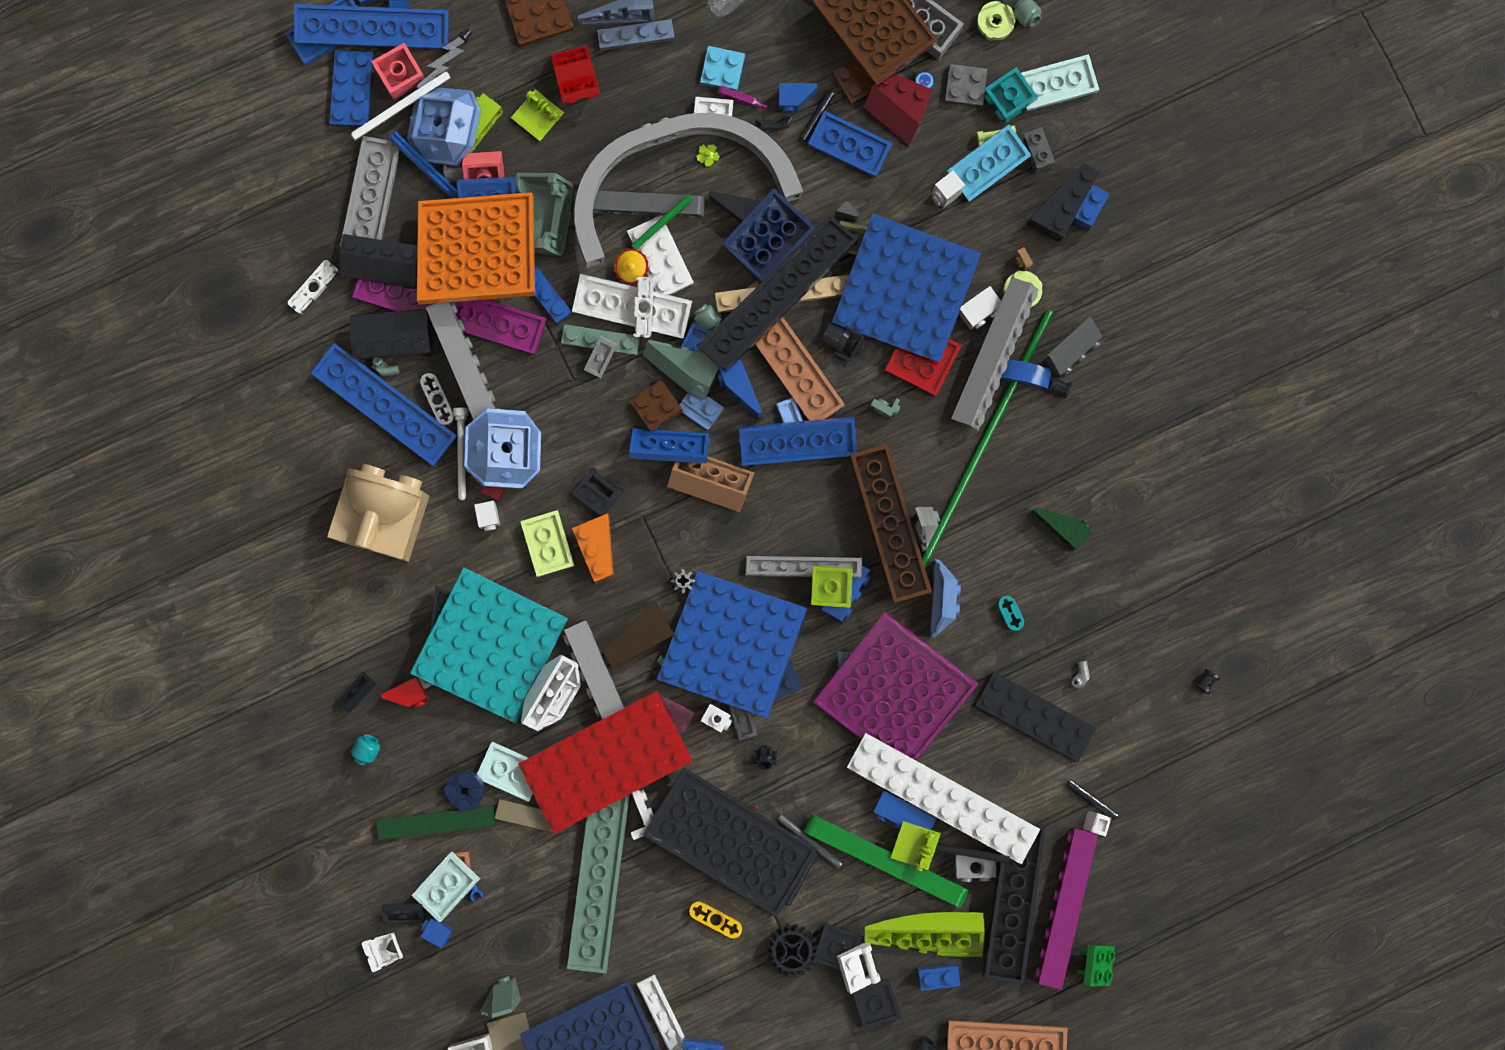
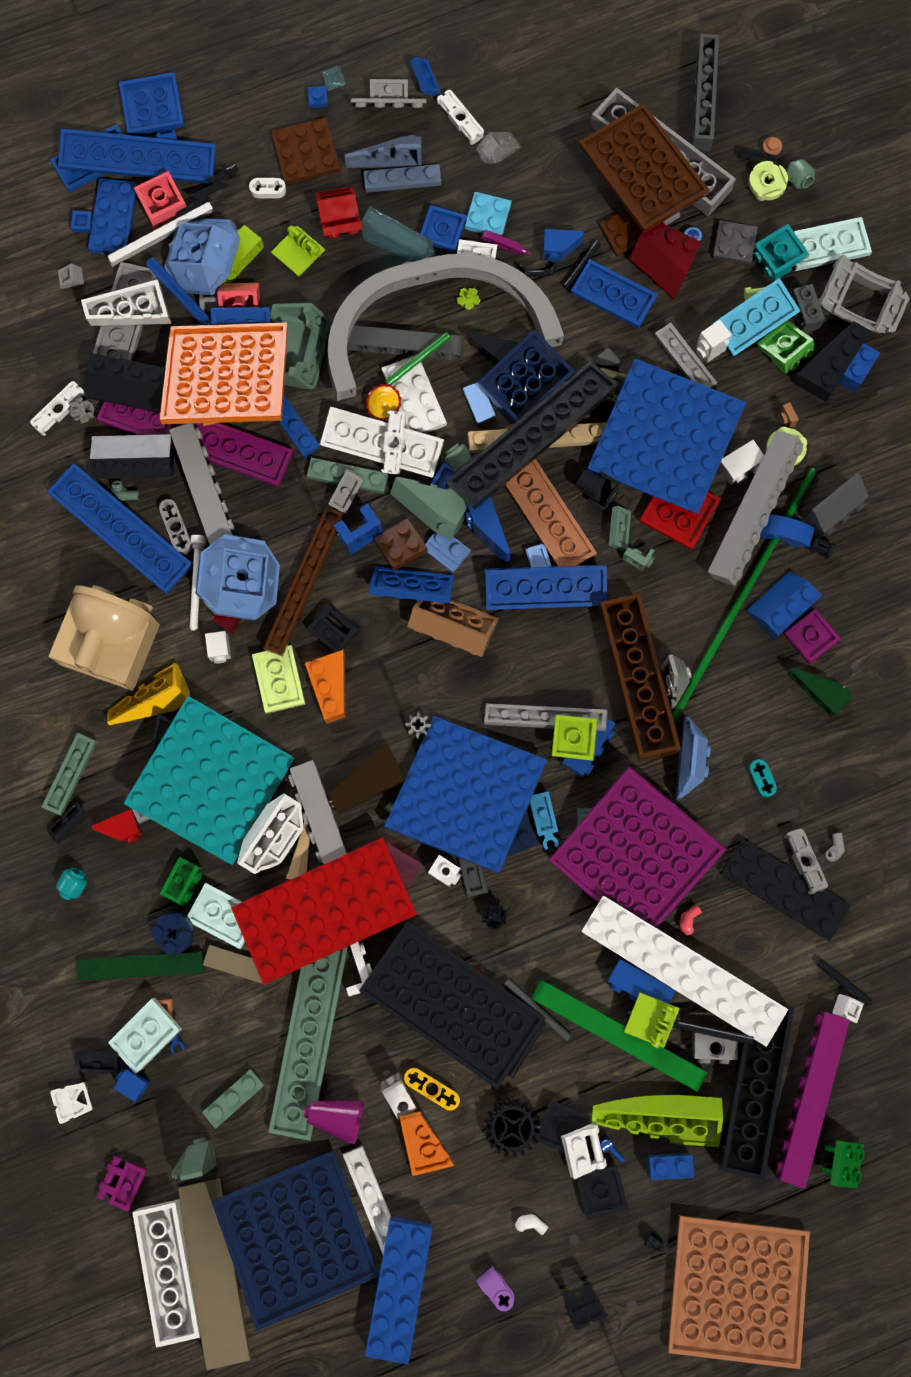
camera: 10 degrees right, 5 degrees down
none -> sand green plate [42,733,97,816]
none -> light grey slope [58,263,84,289]
none -> light grey gear [69,397,94,423]
none -> blue plate [71,211,93,233]
none -> white wedge [81,280,171,326]
none -> magenta plate [96,1155,148,1212]
none -> yellow wedge [107,663,190,725]
none -> green bracket [160,857,203,906]
none -> sand green plate [202,1069,265,1129]
none -> white beam [249,178,286,198]
none -> reddish brown tile [263,507,345,657]
none -> tan bar [286,822,310,880]
none -> magenta cone [304,1101,364,1144]
none -> blue panel [334,504,383,555]
none -> clear light blue slope [361,206,436,262]
none -> light grey torso [380,1072,417,1120]
none -> orange wing [399,1111,454,1176]
none -> blue plate [419,205,467,253]
none -> light blue tile [463,382,496,425]
none -> white arm [515,1214,548,1235]
none -> dark azure plate [530,791,559,850]
none -> blue hand [600,1137,625,1163]
none -> sand green plate [609,506,631,551]
none -> light grey plate [654,323,717,389]
none -> coral arm [679,904,702,935]
none -> blue slope [746,572,822,640]
none -> bright green plate [757,321,814,373]
none -> magenta tile [783,608,841,664]
none -> light grey piece [784,829,828,894]
none -> light grey wedge [818,254,910,333]

